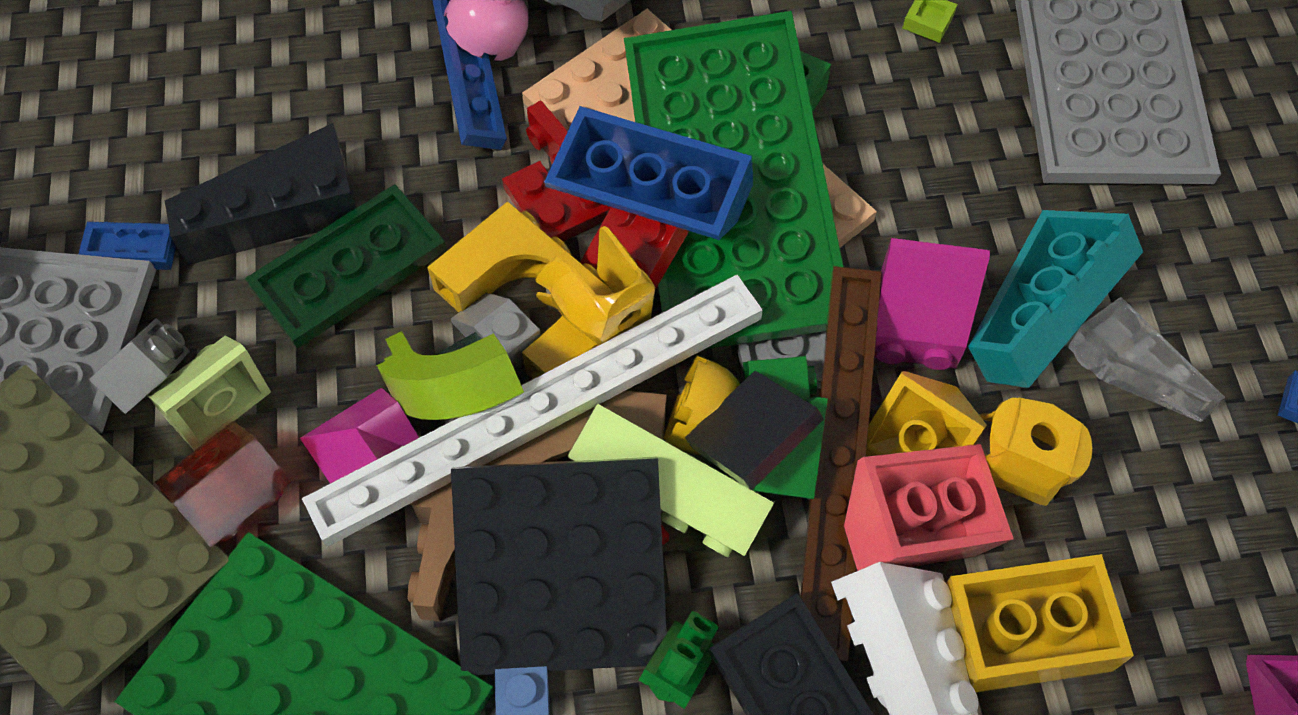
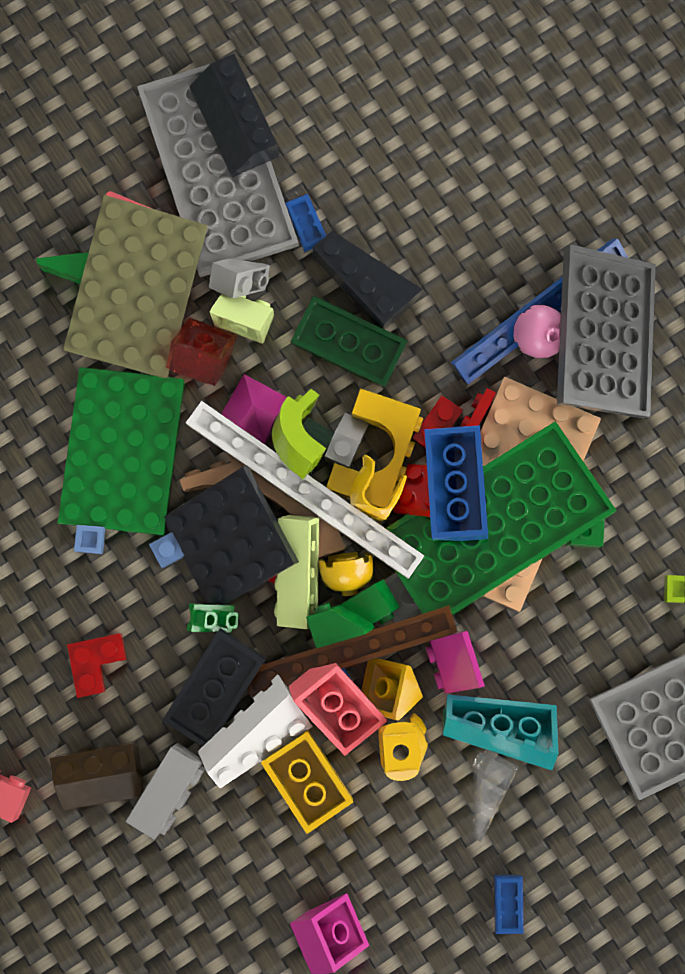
camera: 60 degrees right, 20 degrees up
black tile [685,371,824,490] -> none

